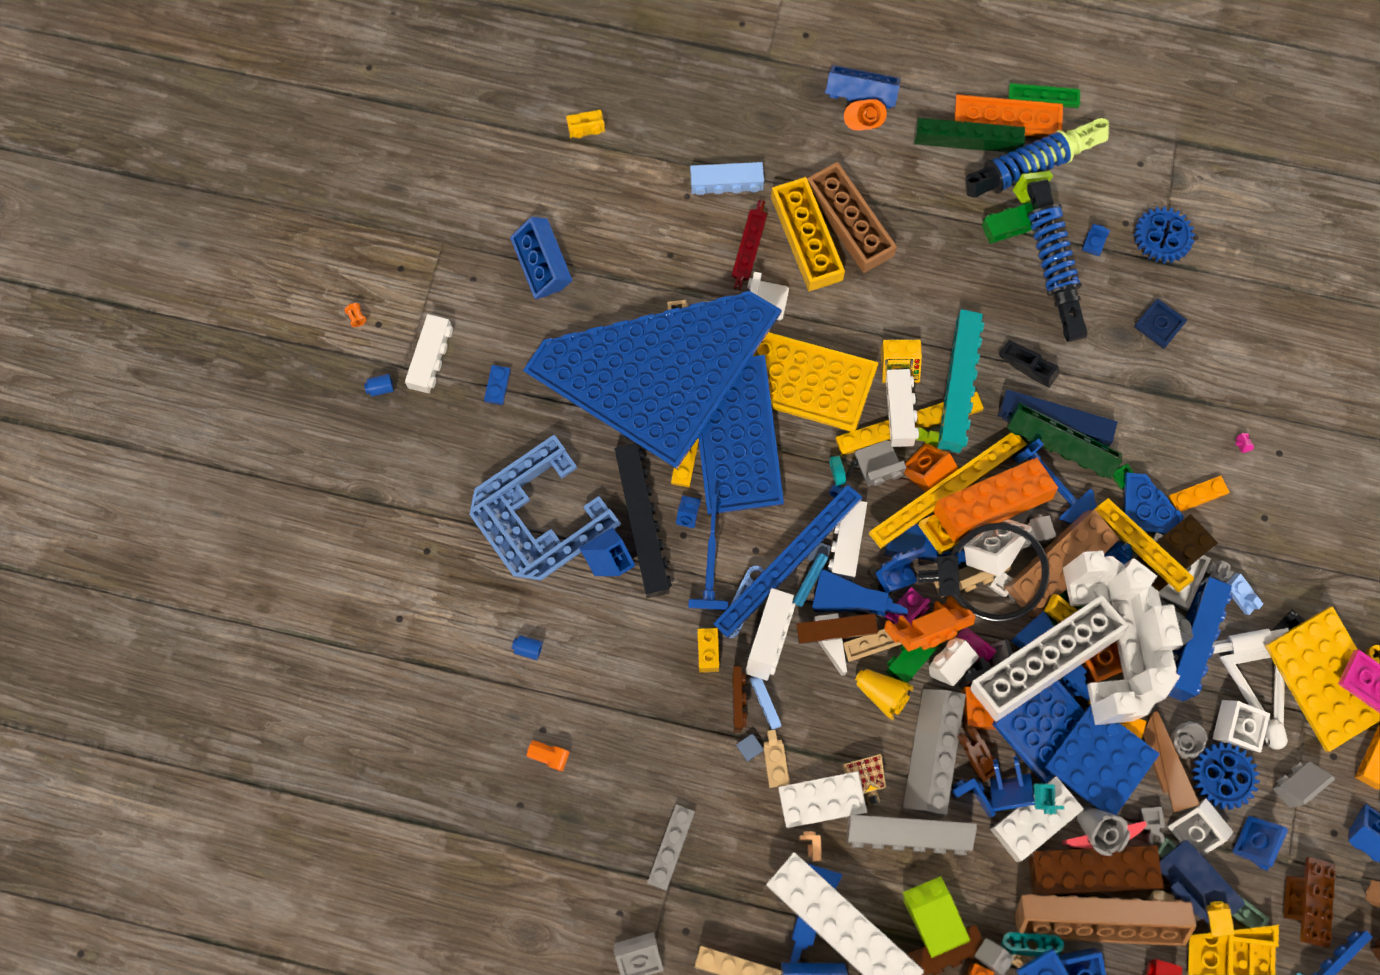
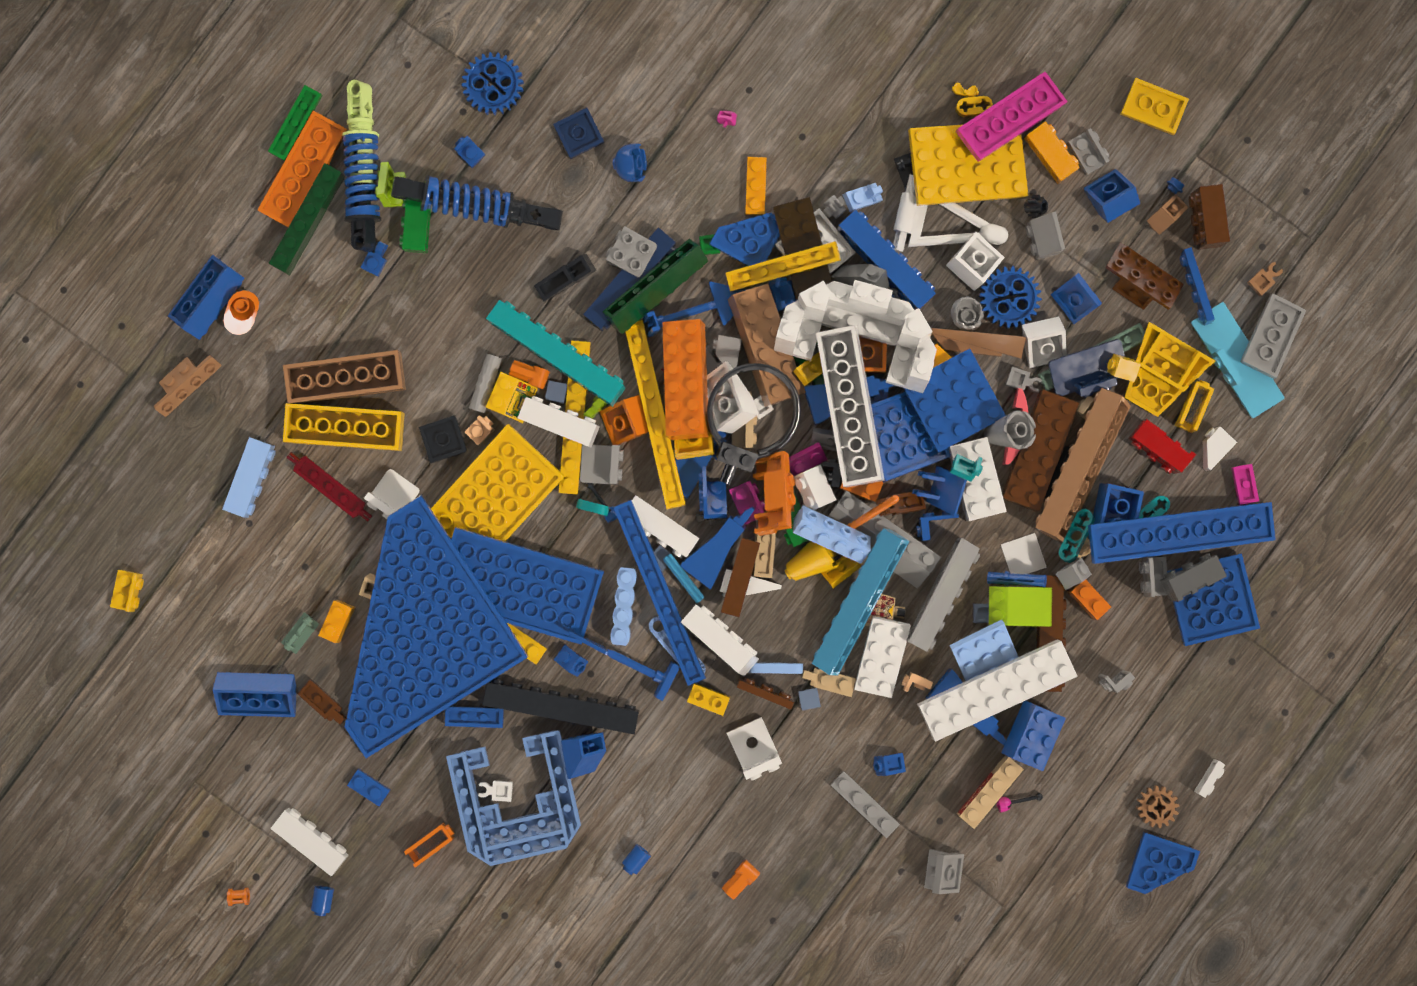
camera: 65 degrees left, 15 degrees up
none -> medium nougat bracket [154,355,221,417]
none -> sand green hinge [281,612,319,654]
none -> reddish brown hinge [297,679,347,725]
none -> light orange brick [318,600,356,643]
none -> blue plate [361,241,388,277]
none -> orange window [404,822,455,867]
none -> black plate [419,415,468,464]
none -> blue plate [445,706,504,728]
none -> light nougat bracket [465,415,495,446]
none -> light grey axle [469,354,502,413]
none -> white plate [478,780,513,802]
none -> orange piece [509,360,550,389]
none -> sand blue tile [545,381,568,403]
none -> light grey bracket [605,226,657,277]
none -> light blue brick [611,567,637,646]
none -> blue cylinder [613,144,647,182]
none -> white bracket [727,717,782,781]
none -> light blue brick [793,506,871,564]
none -> dark azure brick [812,528,909,676]
none -> yellow plate [821,556,863,589]
none -> orange piece [847,495,899,529]
none -> blue bracket [873,753,906,776]
none -> light blue plate [949,620,1018,681]
none -> sand blue tile [973,603,989,623]
none -> blue pin [987,571,1047,587]
none -> white sticker [1001,533,1046,574]
none -> black gear [1024,195,1048,218]

